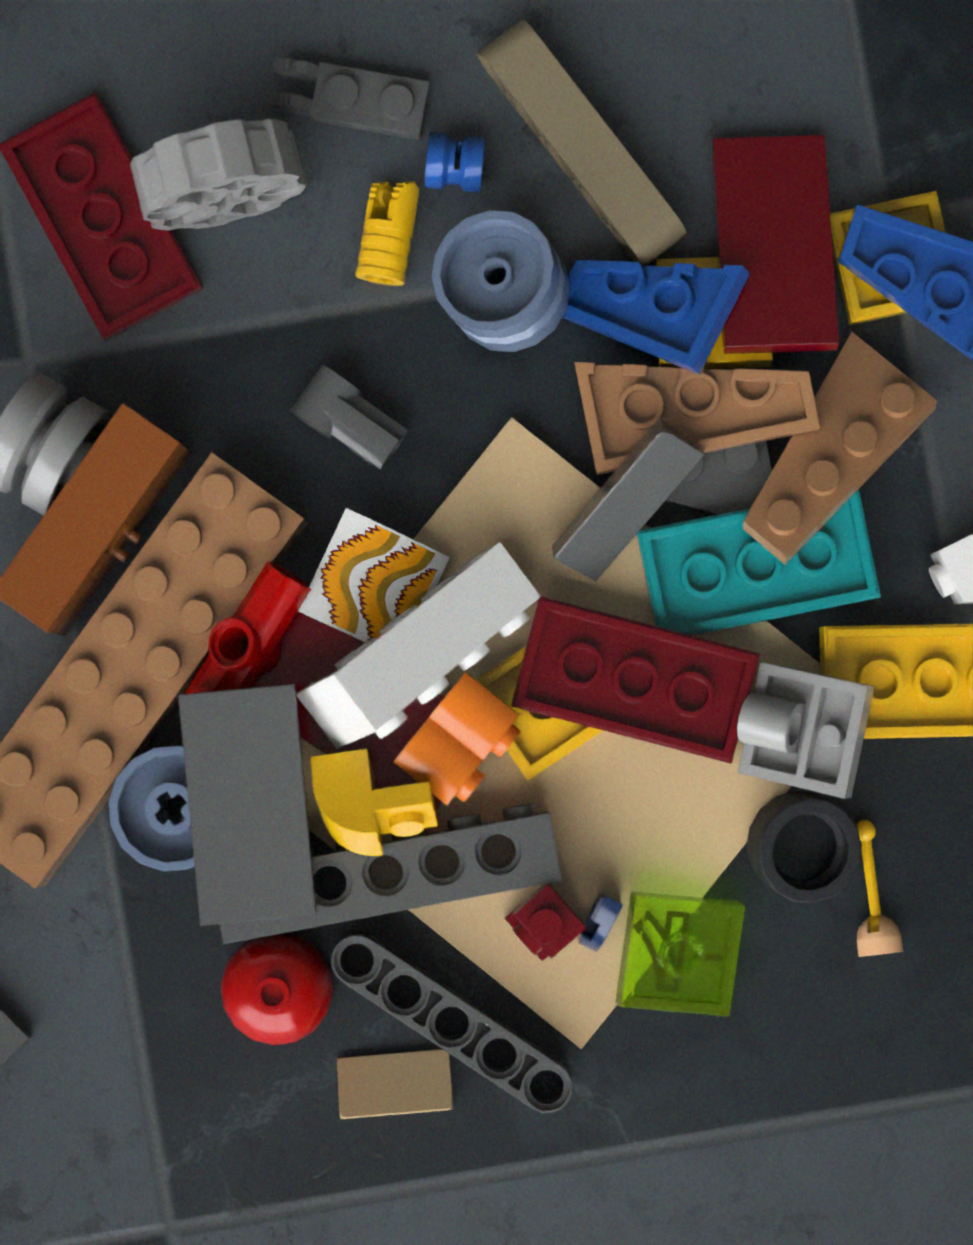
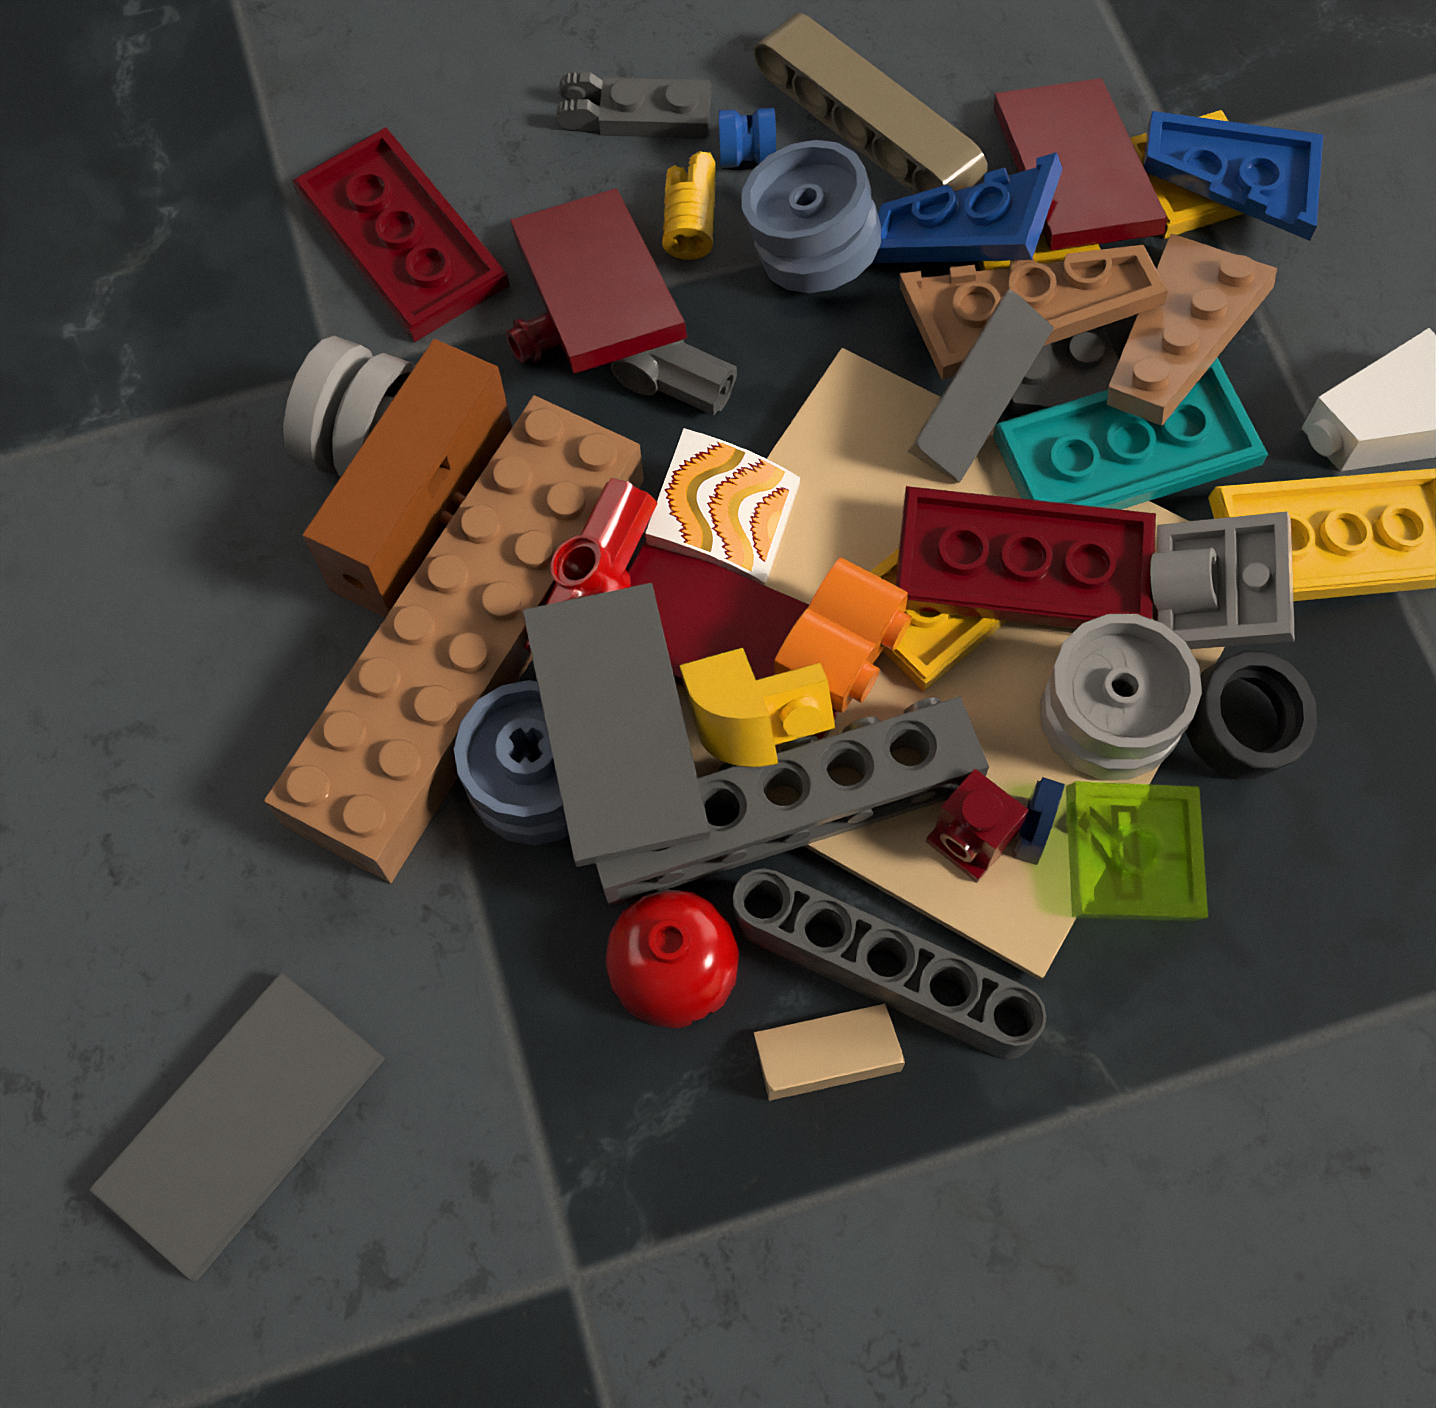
camera: 10 degrees left, 20 degrees down
light grey connector [130,119,306,231] -> none
white wedge [296,542,541,749] -> none
hinge [856,820,904,957] -> none
none -> dark red pin [506,312,560,363]
none -> dark red tile [510,188,687,373]
none -> light grey wheel [1040,614,1202,780]

